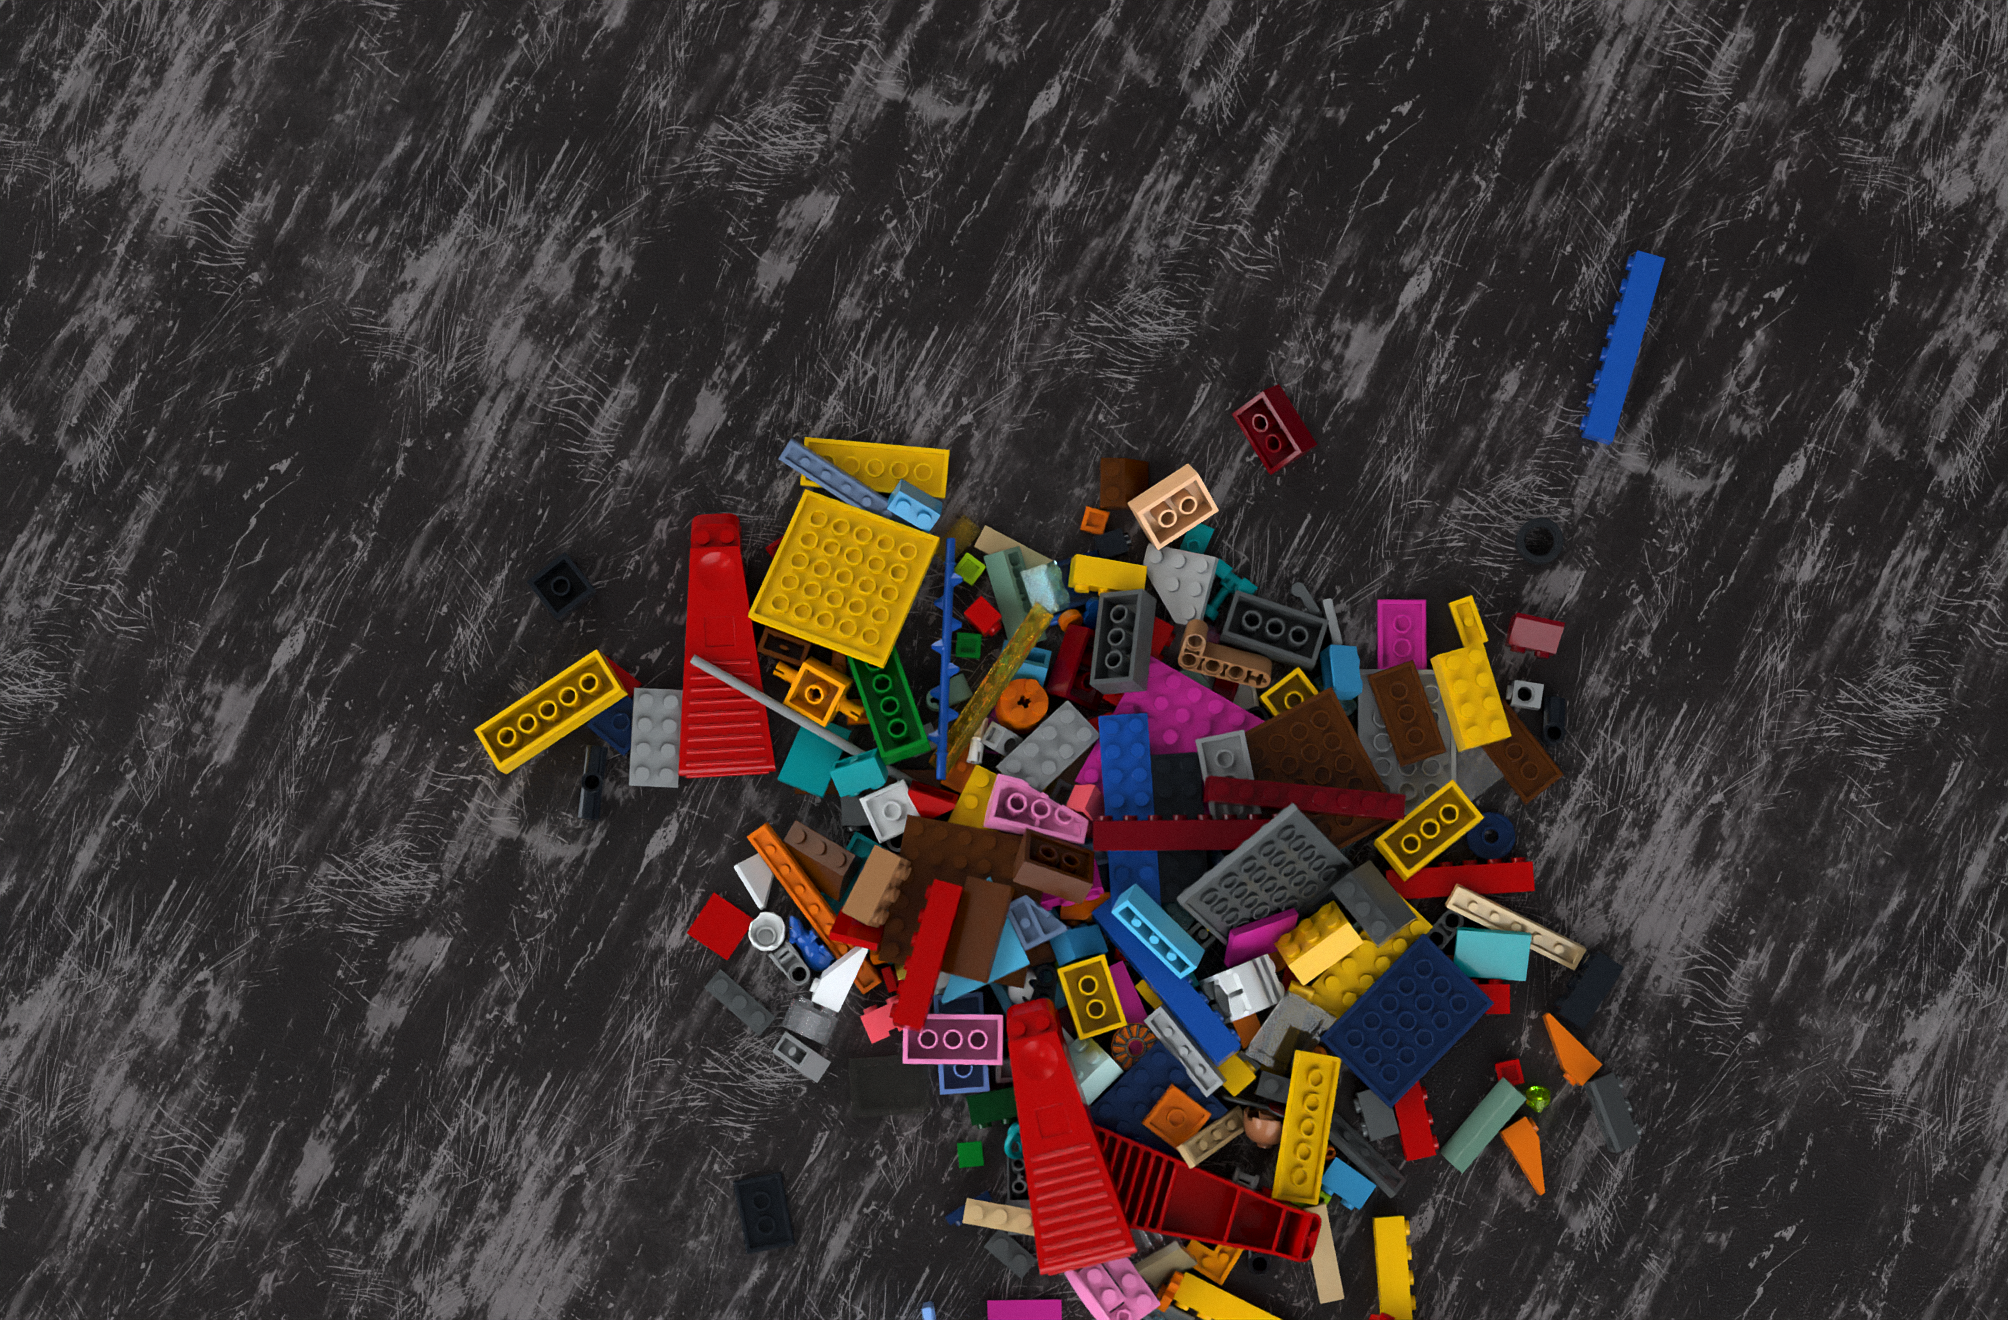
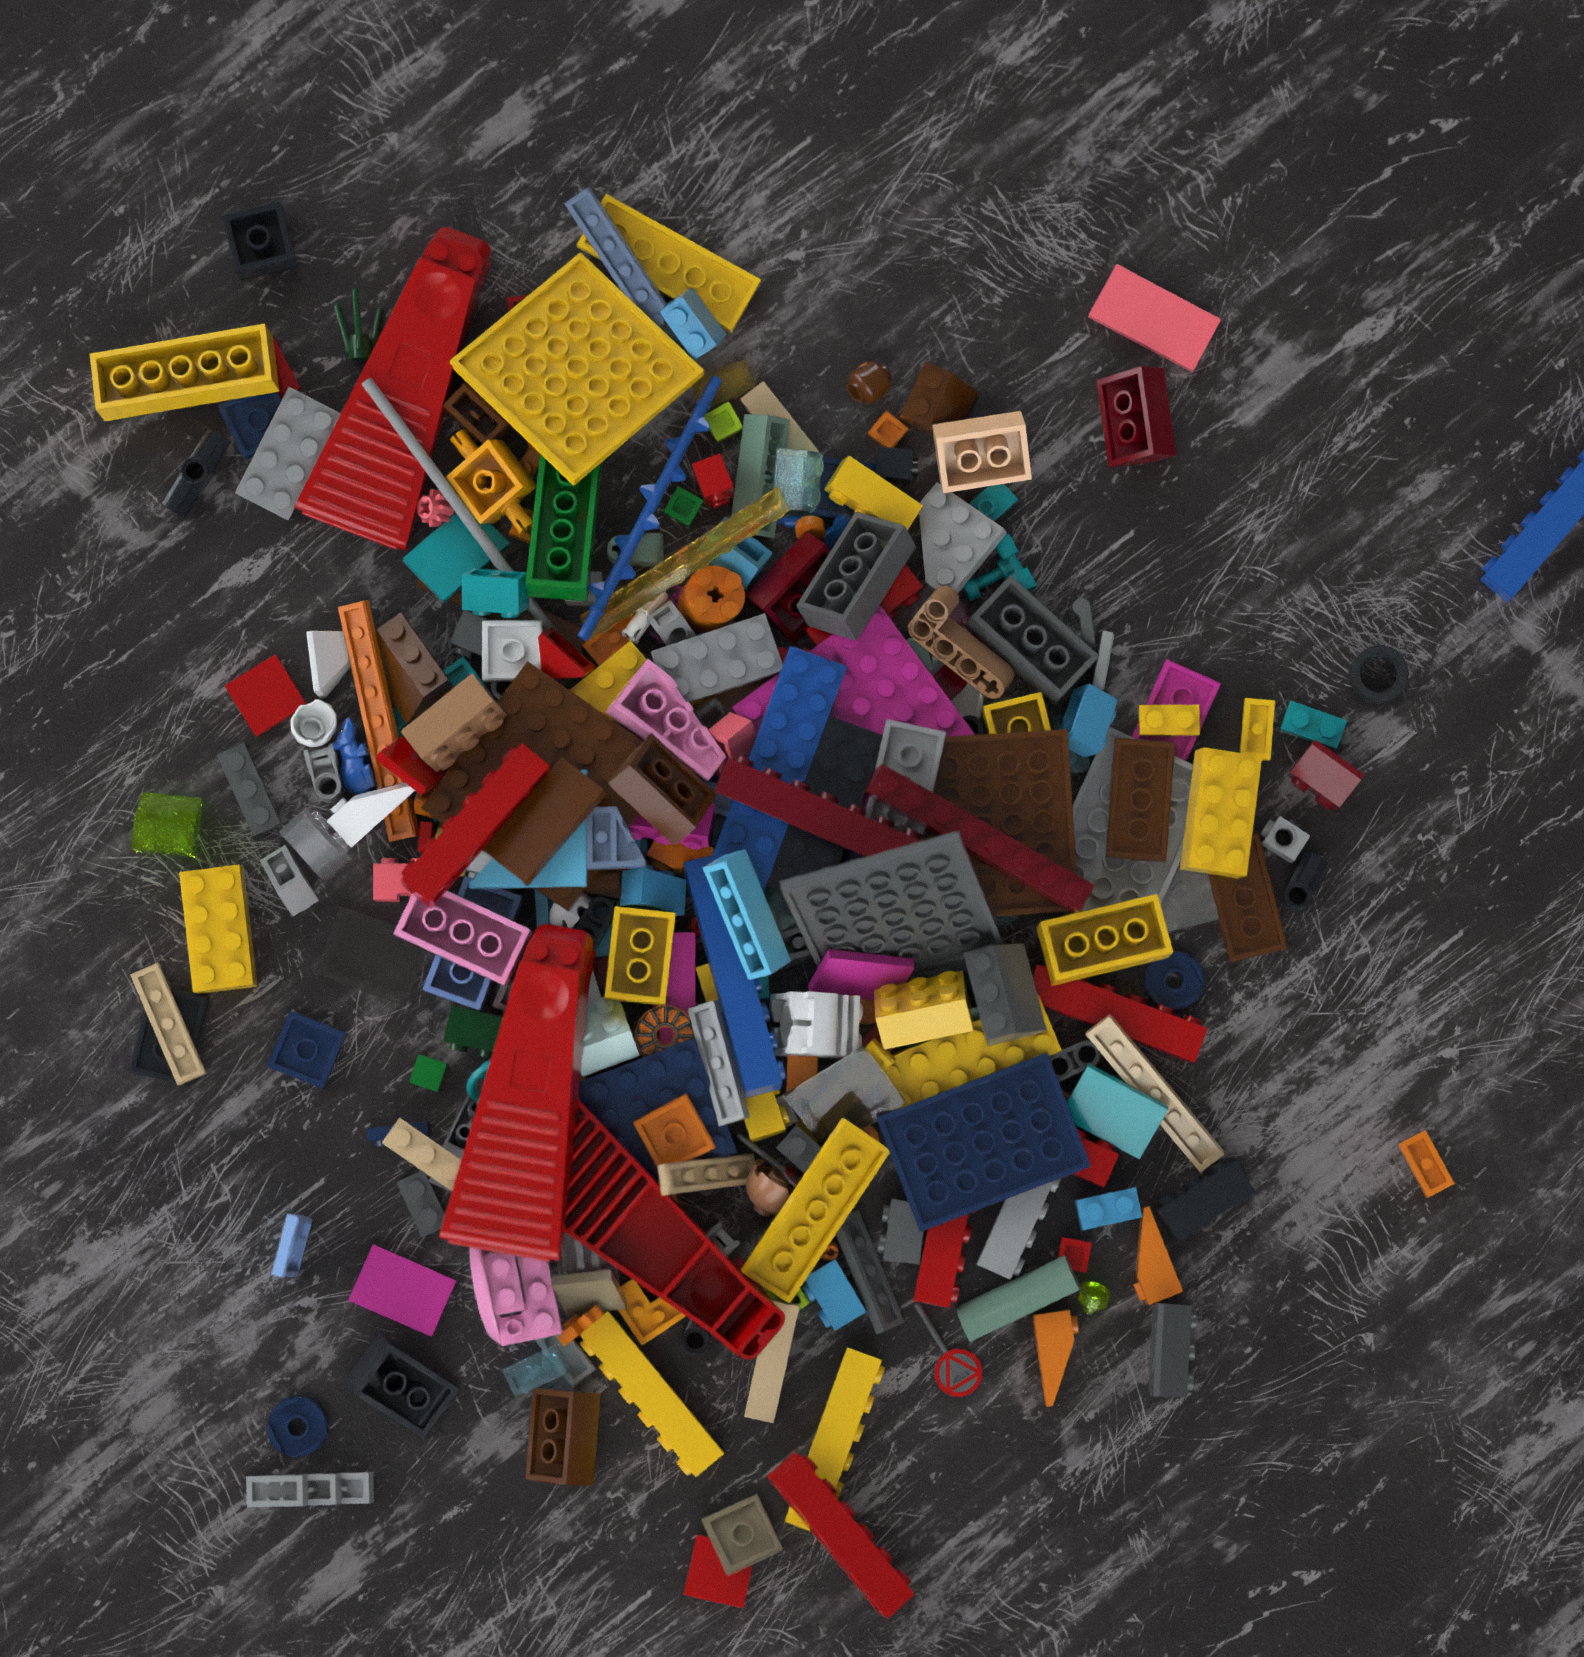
camera: 25 degrees right, 0 degrees up
none -> tan tile [130,963,207,1086]
none -> clear neon green slope [131,792,203,858]
none -> yellow brick [179,865,258,994]
none -> dark blue plate [267,1011,347,1089]
none -> dark green plant [334,288,383,361]
none -> coral gear [417,489,454,527]
none -> reddish brown head [846,360,892,405]
none -> piece [914,1302,982,1397]
none -> light grey brick [976,1178,1061,1280]
none -> dark azure piece [1074,1187,1142,1230]
none -> coral tile [1088,264,1221,373]
none -> yellow plate [1138,705,1200,736]
none -> teal plate [1279,700,1347,750]
none -> orange plate [1397,1130,1455,1198]

